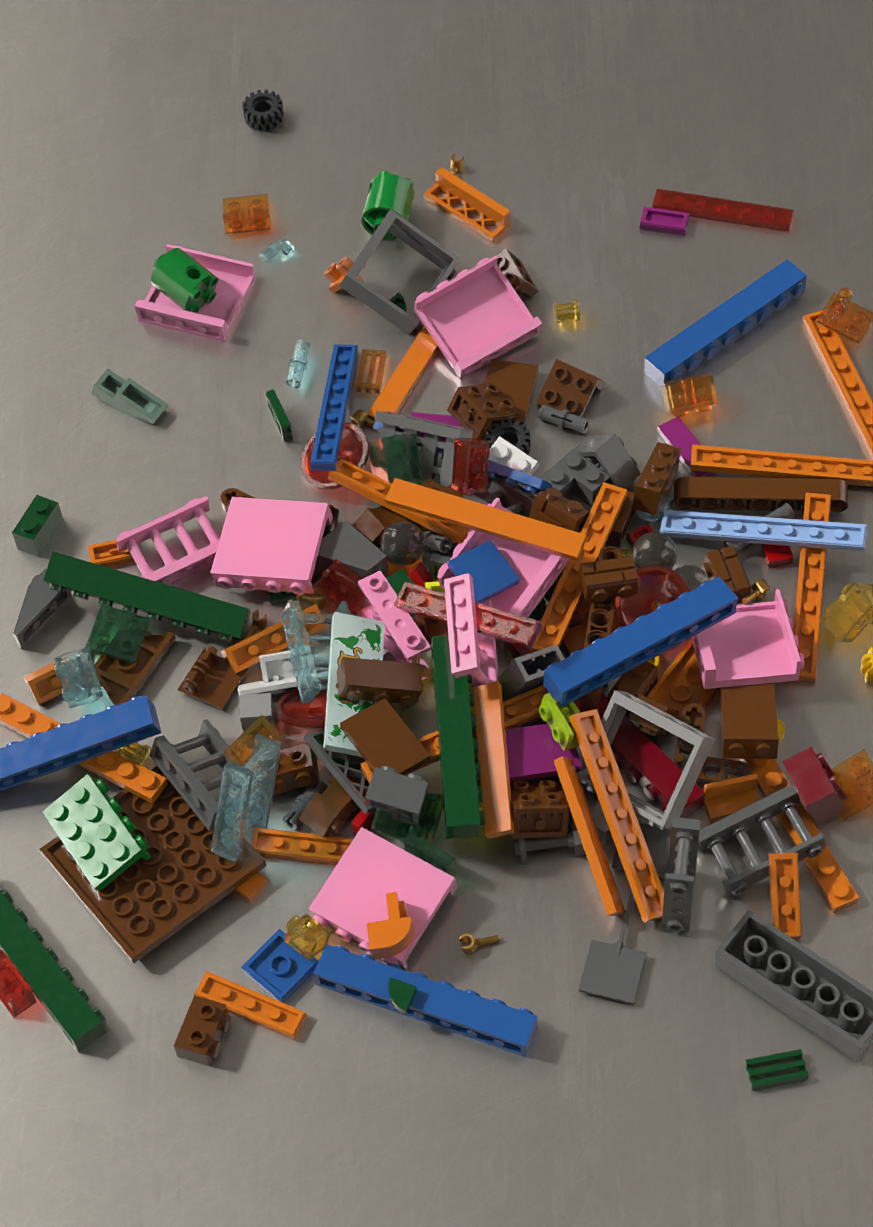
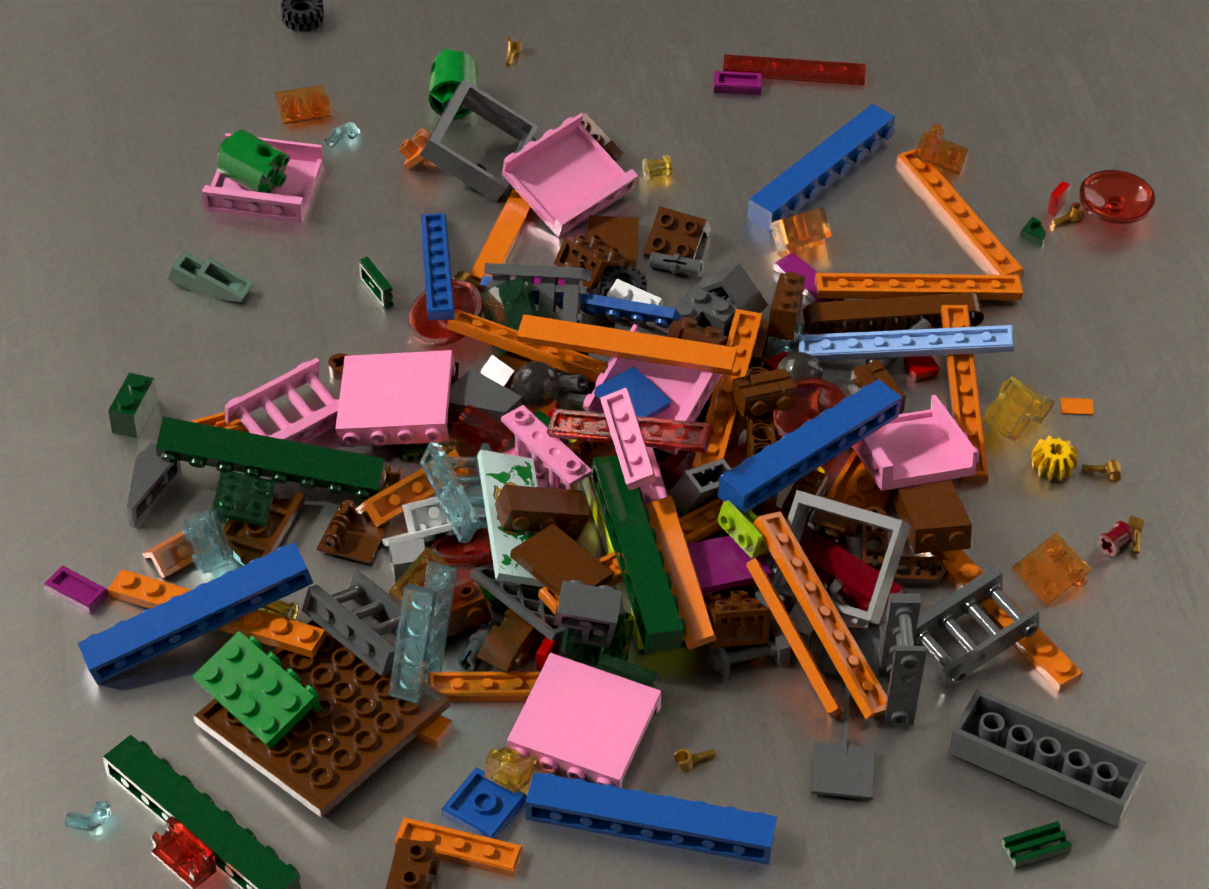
camera: 15 degrees left, 10 degrees down
clear light blue pin [286,340,311,388] -> none
clear orange tile [356,349,387,394] -> none
orange brick [366,891,415,959] -> none
dark green tile [388,977,417,1015] -> none
orange fence [424,167,511,243] -> none
clear red brick [451,438,490,494] -> none
orange panel [703,774,761,823] -> none
pearl gold hand [742,579,770,604] -> none
orange tile [769,852,802,938] -> none
dark red brick [782,746,847,824] -> none

